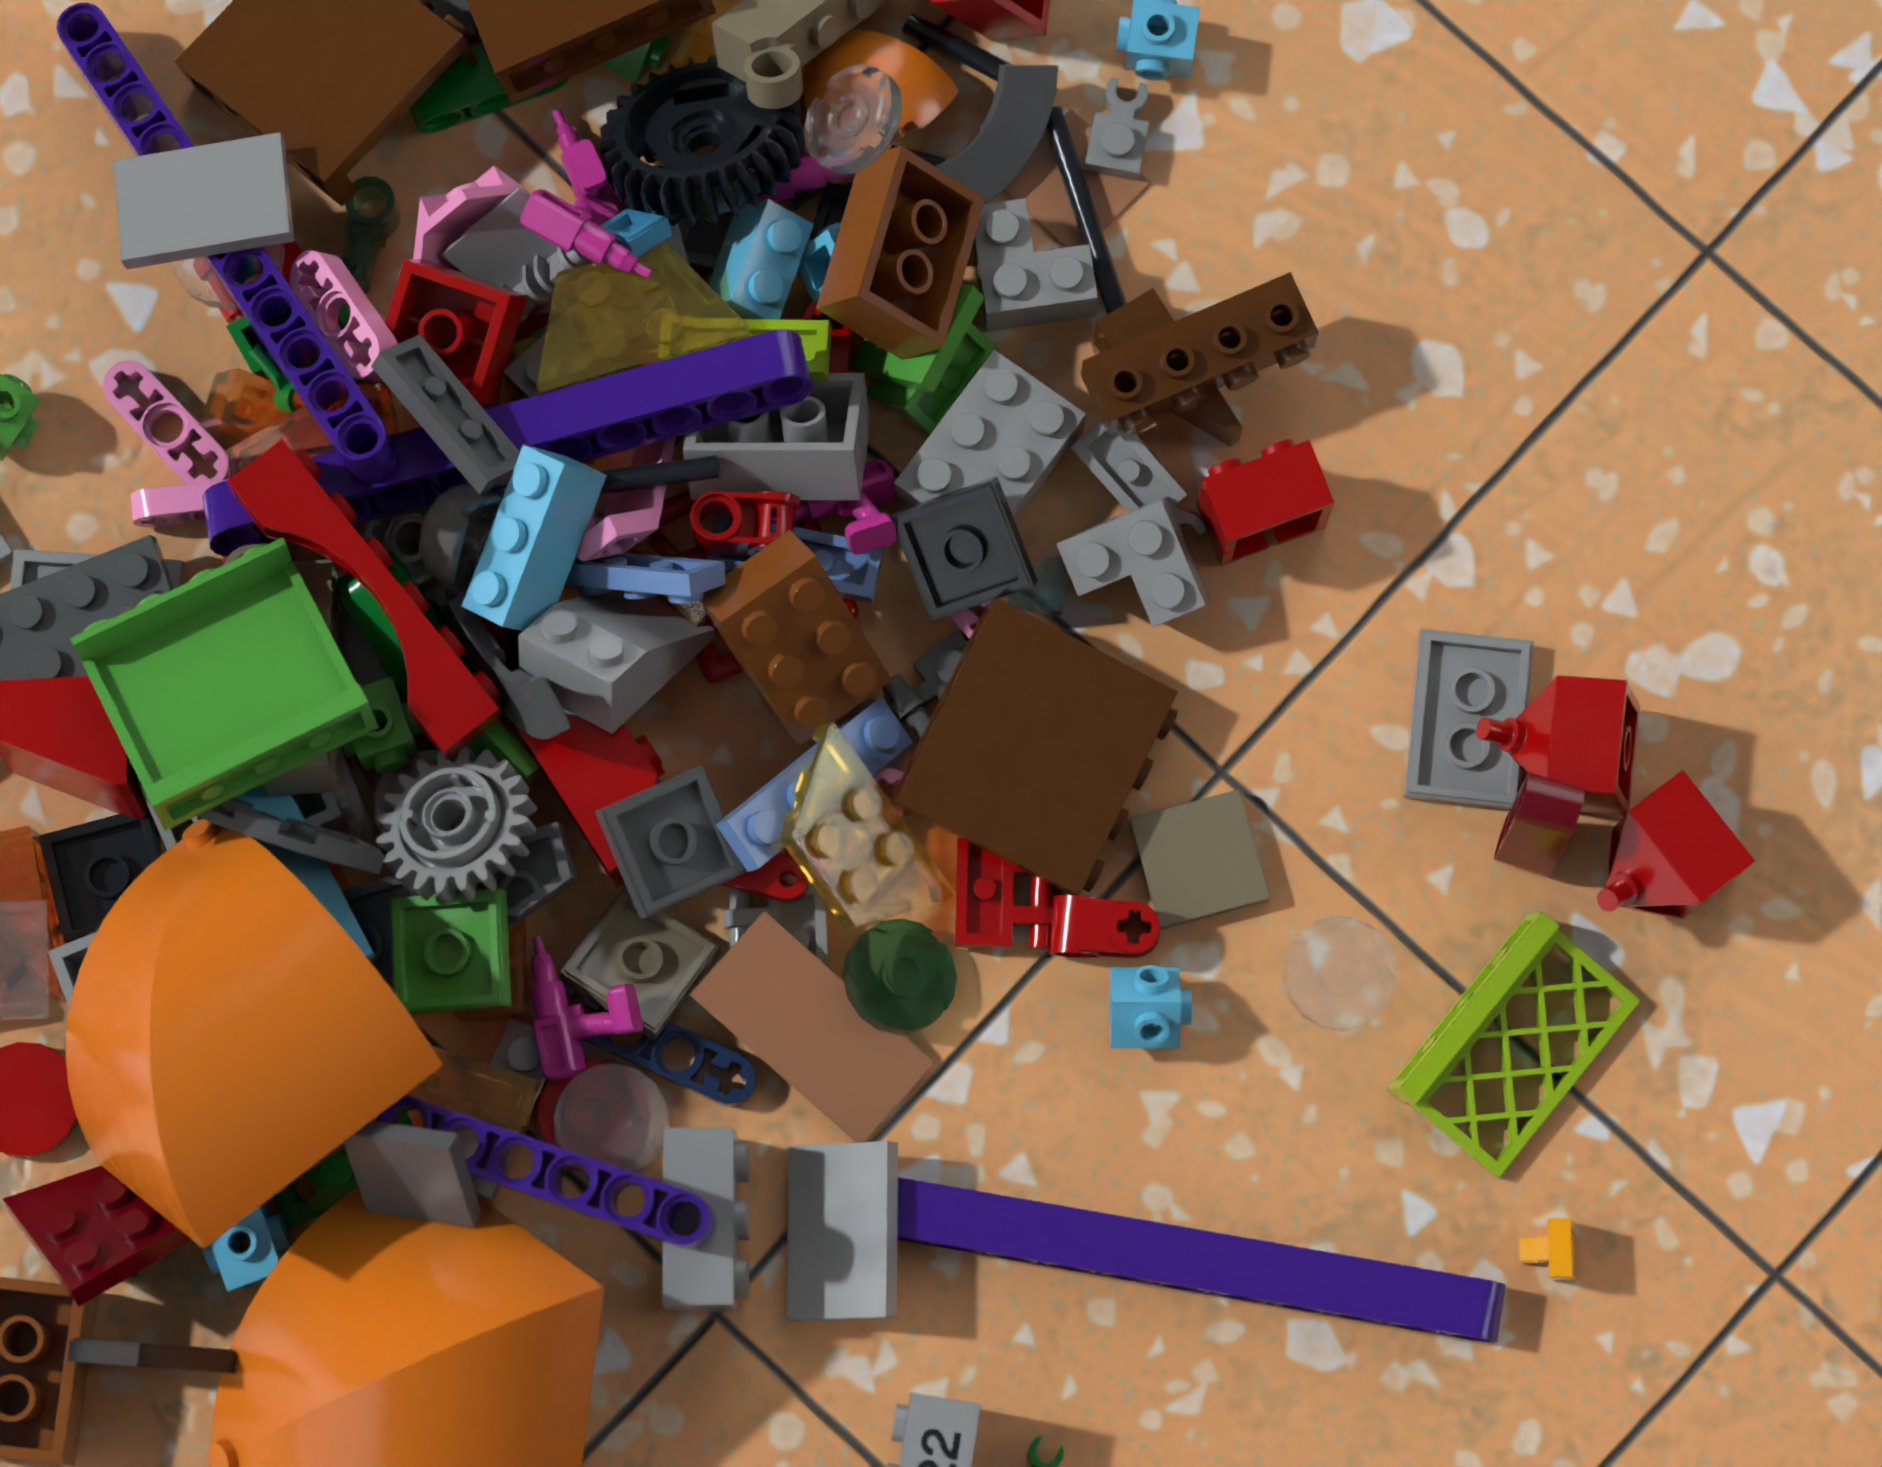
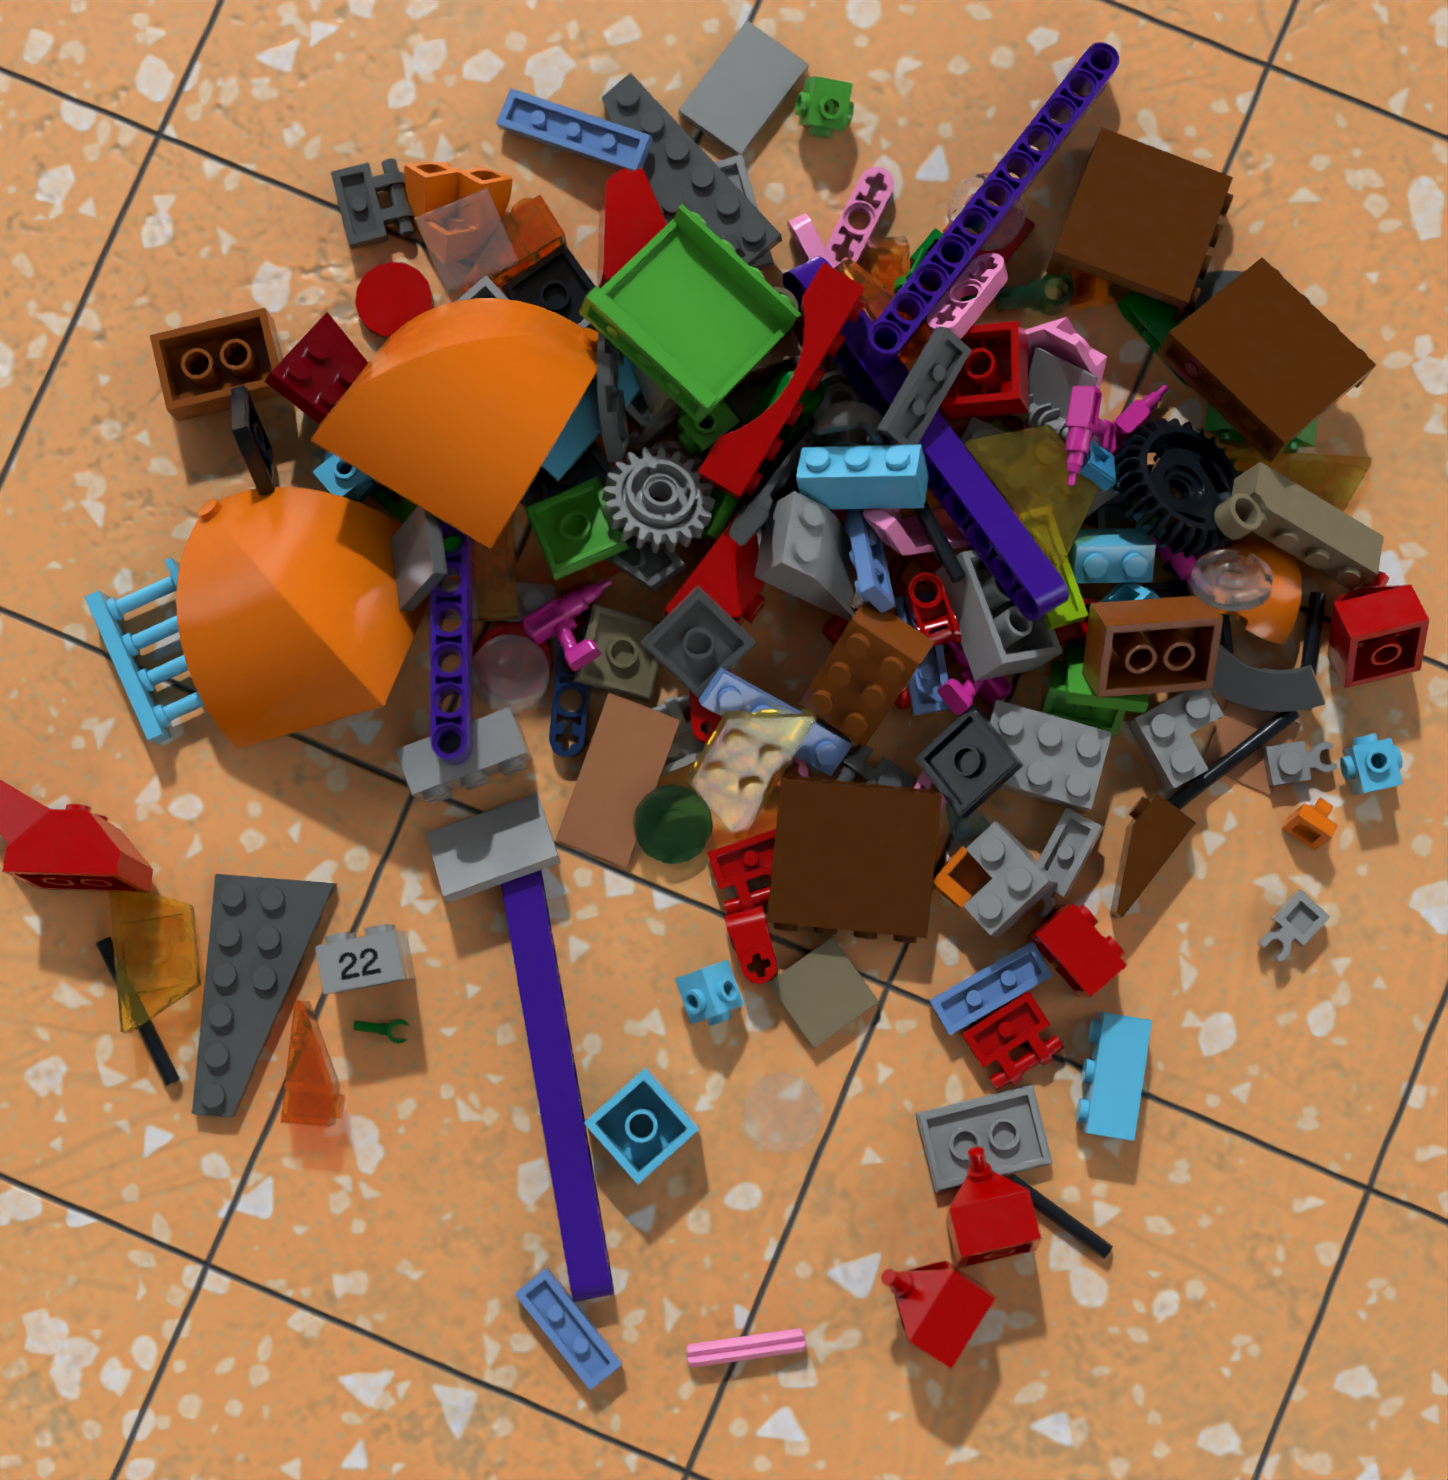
camera: 70 degrees right, 5 degrees up
light grey tile [113,132,294,270] -> none
reddish brown brick [1081,272,1319,436] -> none
lime fence [1386,911,1641,1178] -> none
dark red beam [1494,772,1585,877] -> none
light orange tile [1519,1218,1577,1281] -> none
none -> medium blue plate [515,1266,623,1391]
none -> medium azure brick [584,1066,699,1184]
none -> bright pink axle [686,1328,806,1368]
none -> medium blue plate [928,941,1053,1035]
none -> orange panel [932,846,988,909]
none -> red plate [960,991,1064,1091]
none -> black bar [1009,1174,1113,1259]
none -> orange tile [1069,268,1115,310]
none -> medium azure brick [1076,1012,1152,1141]
none -> light grey plate [1257,889,1330,962]
none -> orange tile [1281,797,1338,851]

